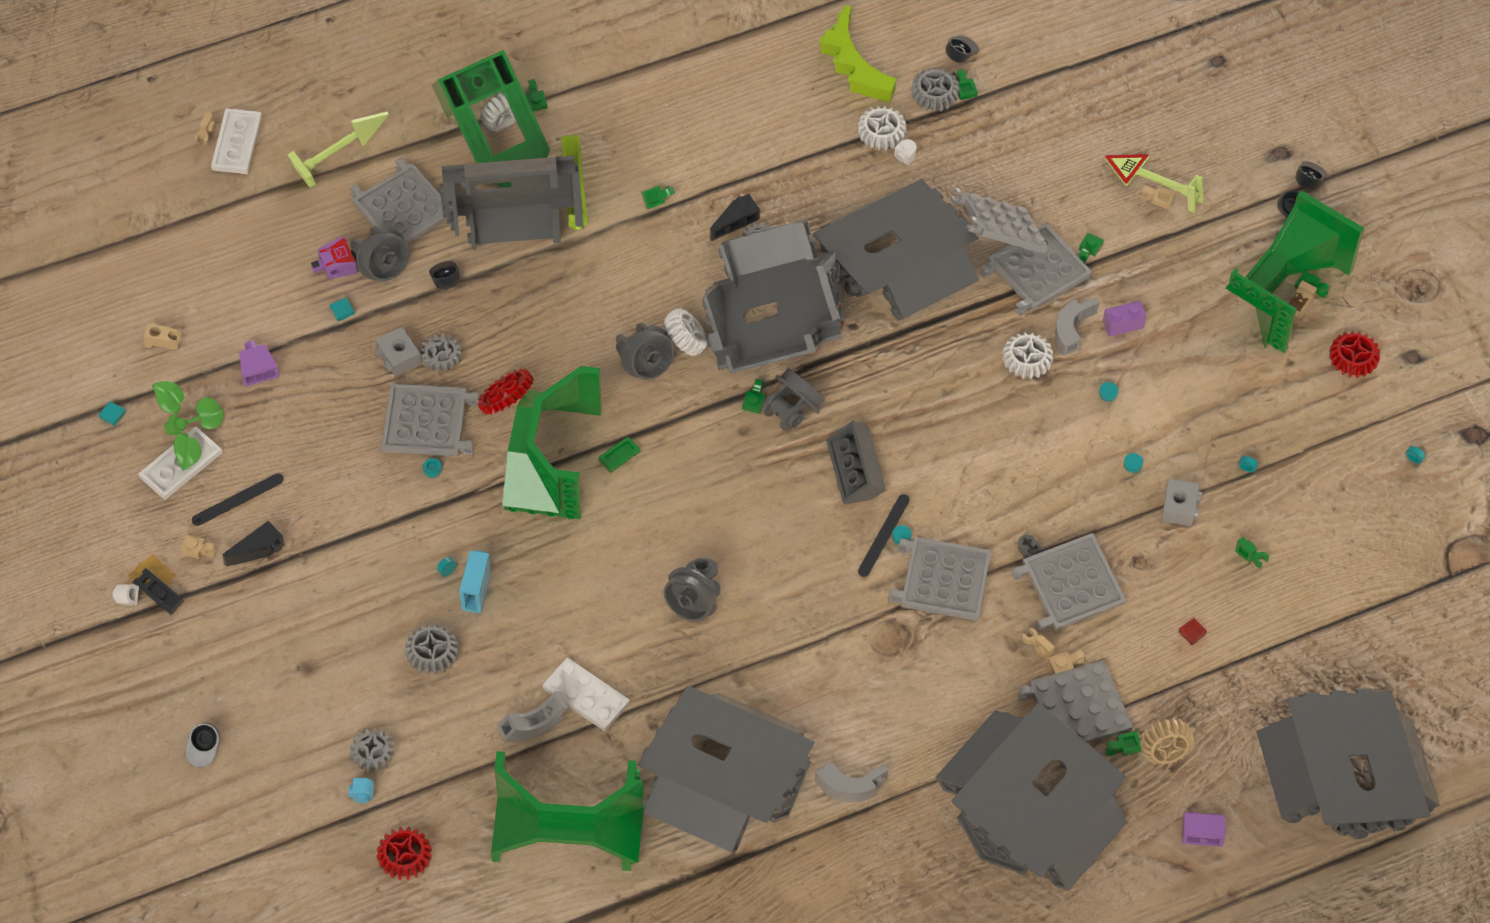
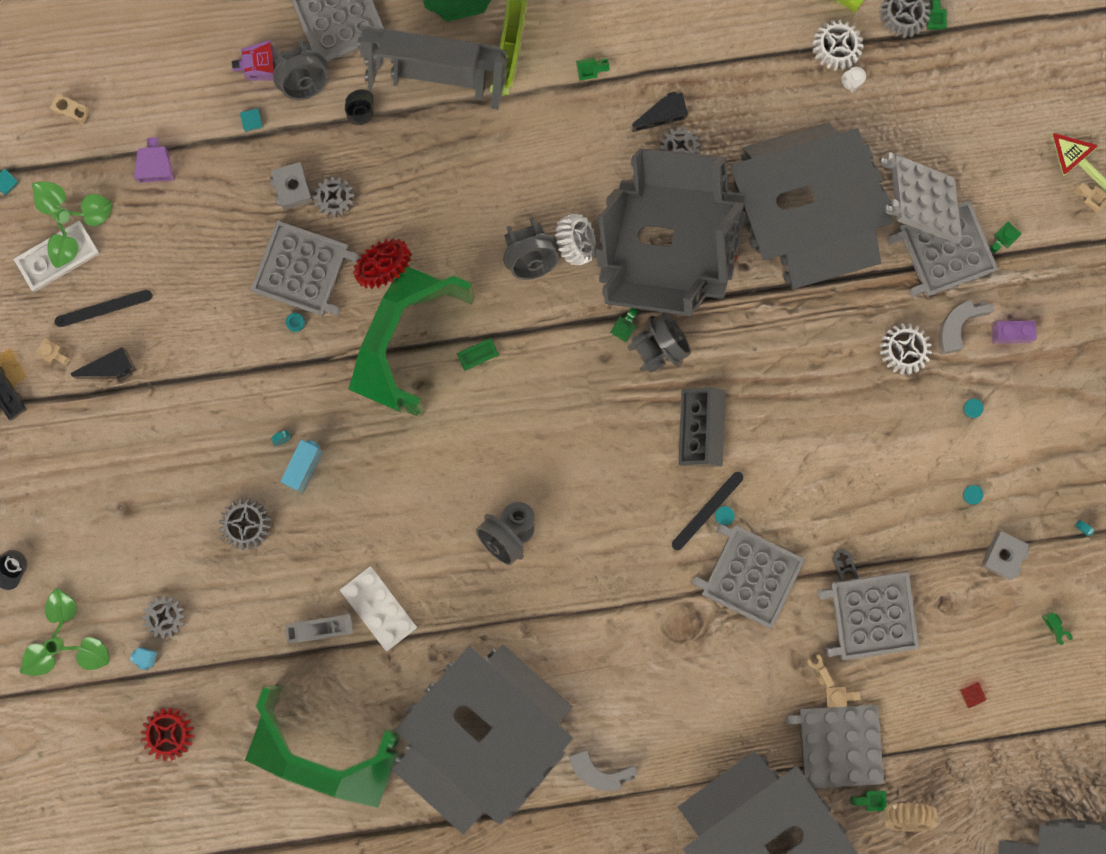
camera: 15 degrees right, 25 degrees up
none -> bright green plant [20,589,109,676]

